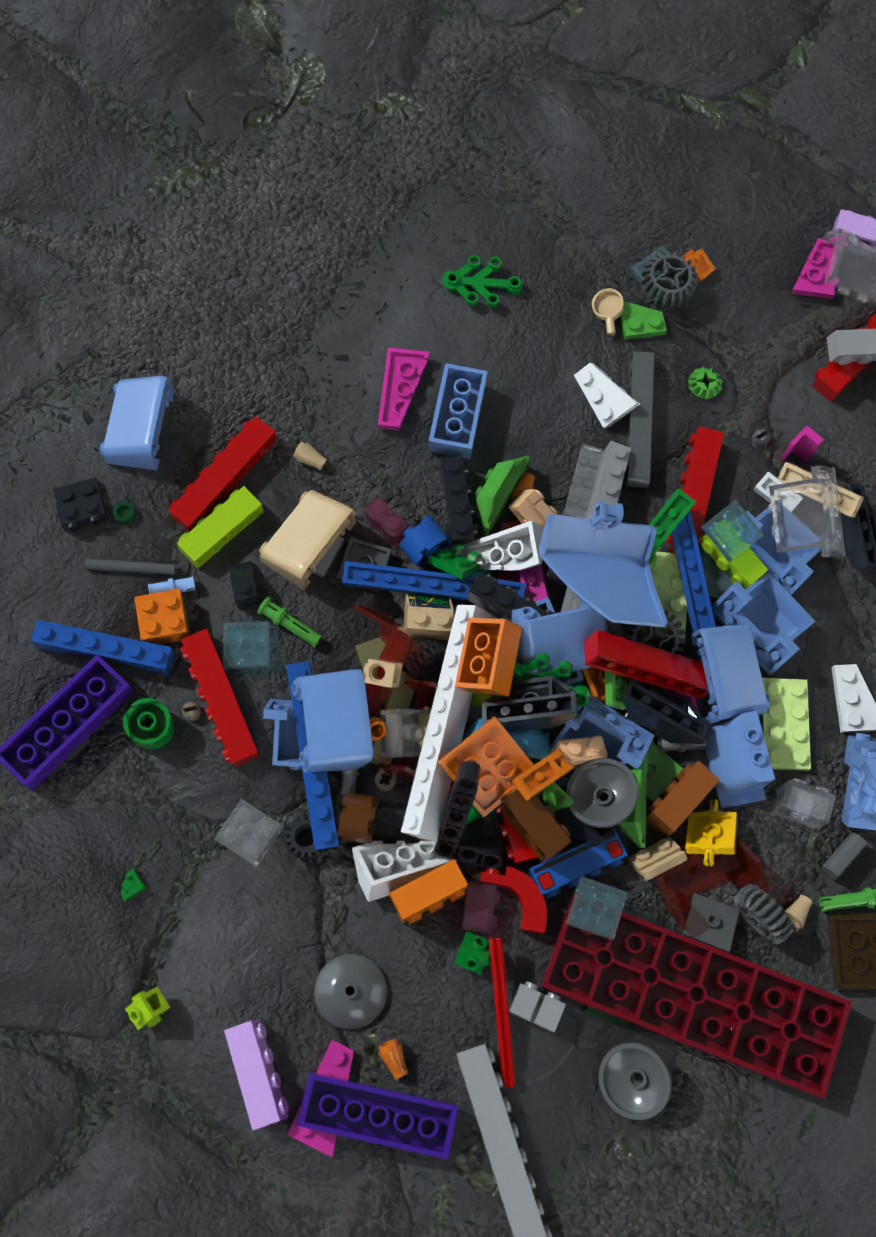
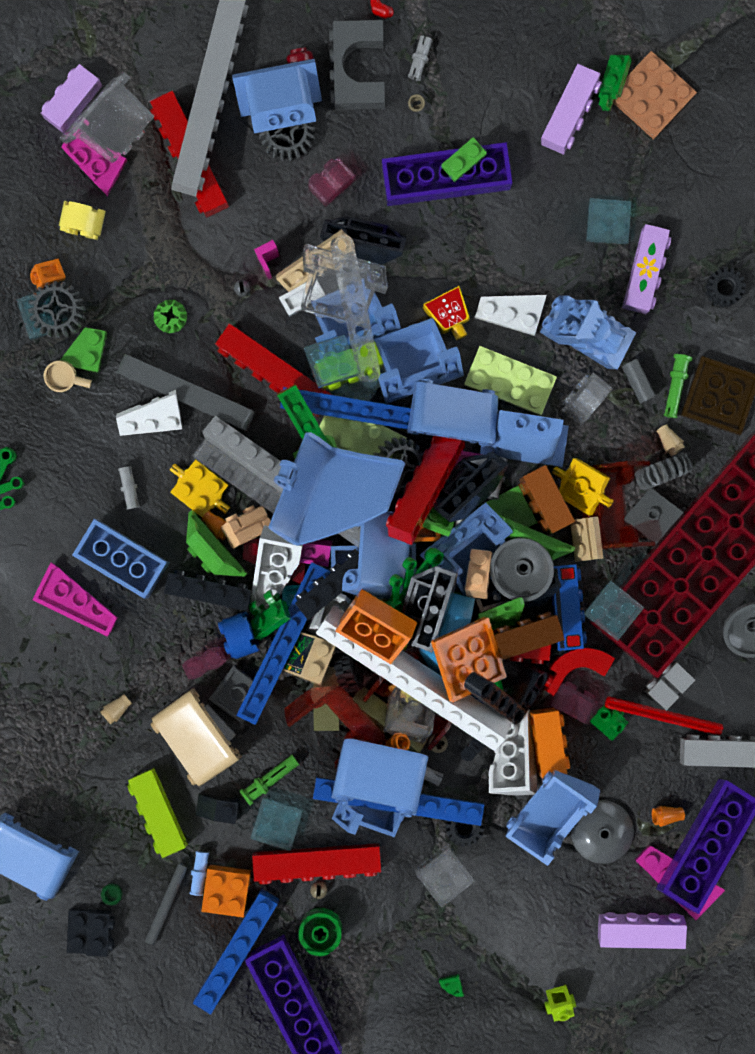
camera: 70 degrees left, 15 degrees up
red brick [168,416,277,532] -> none
reddish brown brick [338,793,378,844] -> none
tan brick [363,659,403,688] -> none
orange plate [512,748,574,801] -> none
none -> light yellow brick [59,201,106,240]
none -> light grey pin [118,466,140,510]
none -> yellow plate [170,459,230,517]
none -> clear beam [330,235,380,382]
none -> red torso [423,286,469,340]
none -> medium blue windscreen [506,770,600,866]

